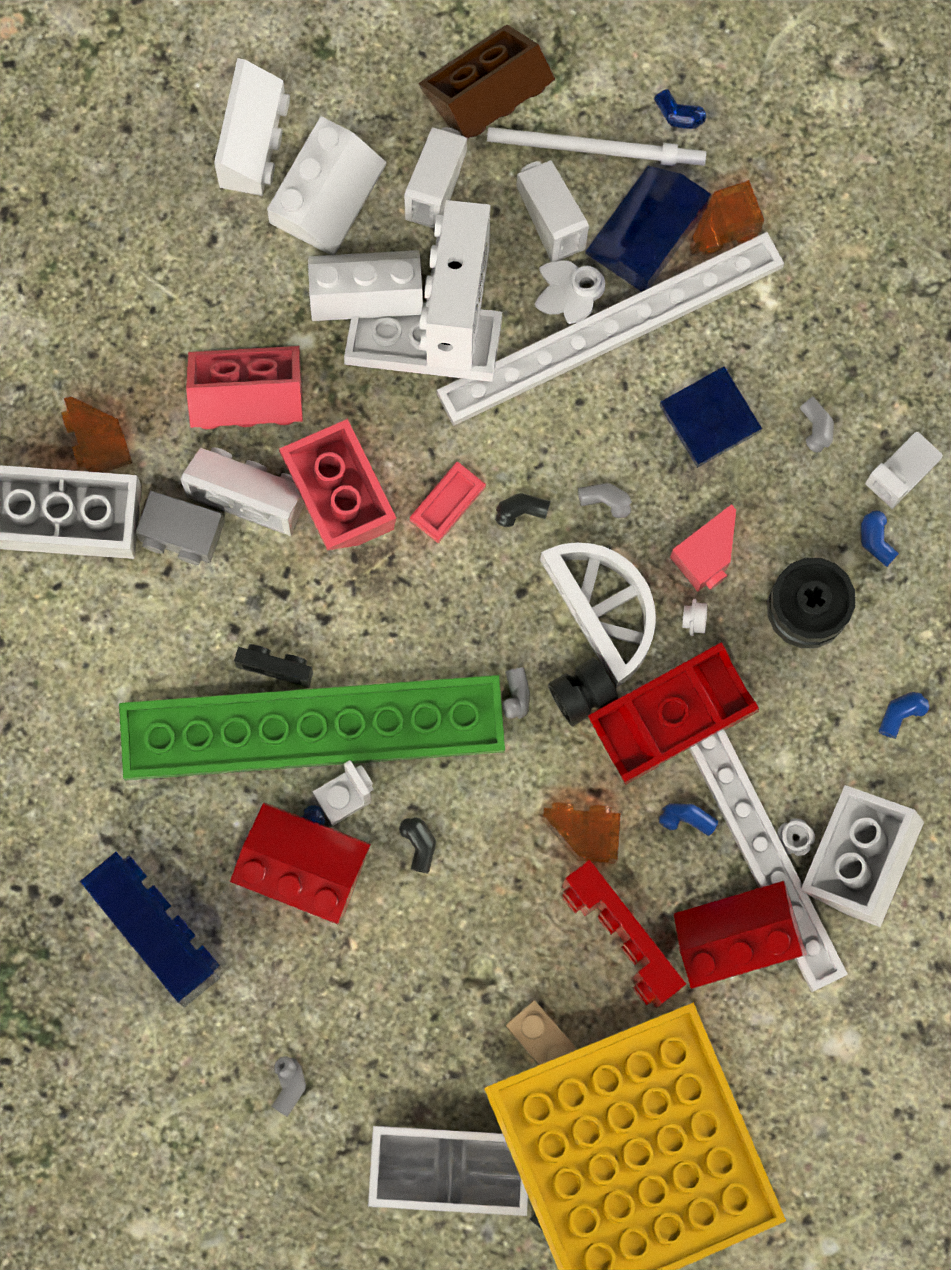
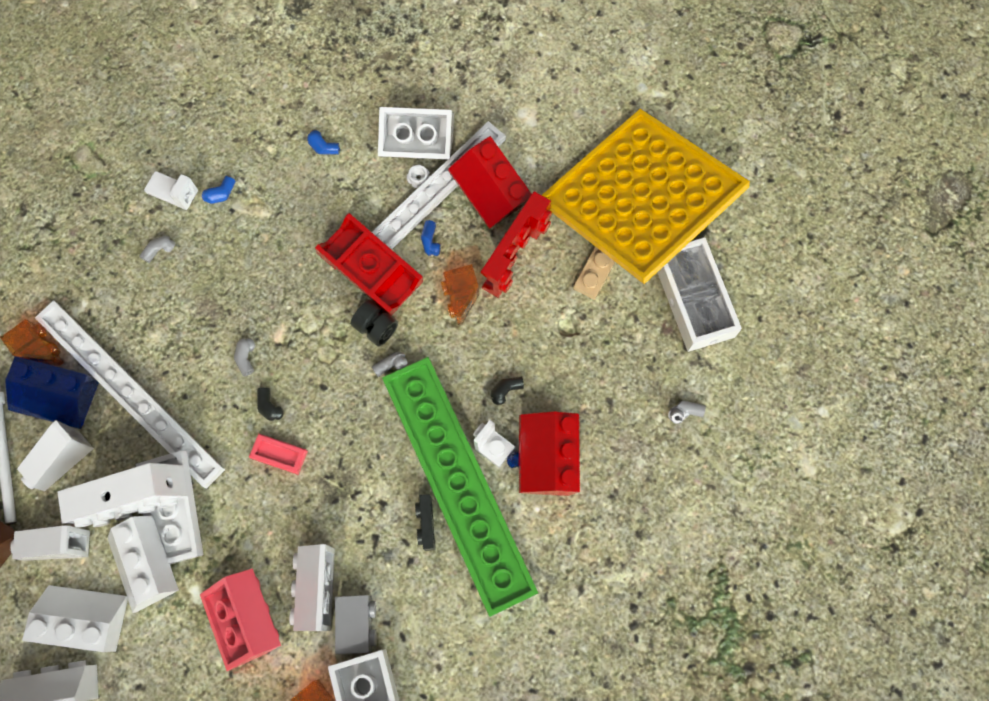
camera: 105 degrees left, 5 degrees down
clear blue brick [79,852,220,1008] -> none
coral slope [279,419,397,551] -> none
white plate [535,260,605,324] -> none
white window [540,543,656,688] -> none
clear blue plate [659,366,762,468] -> none
coral slope [670,504,736,592] -> none
white plate [683,599,708,636] -> none
pearl dark grey wheel [767,558,856,648] -> none

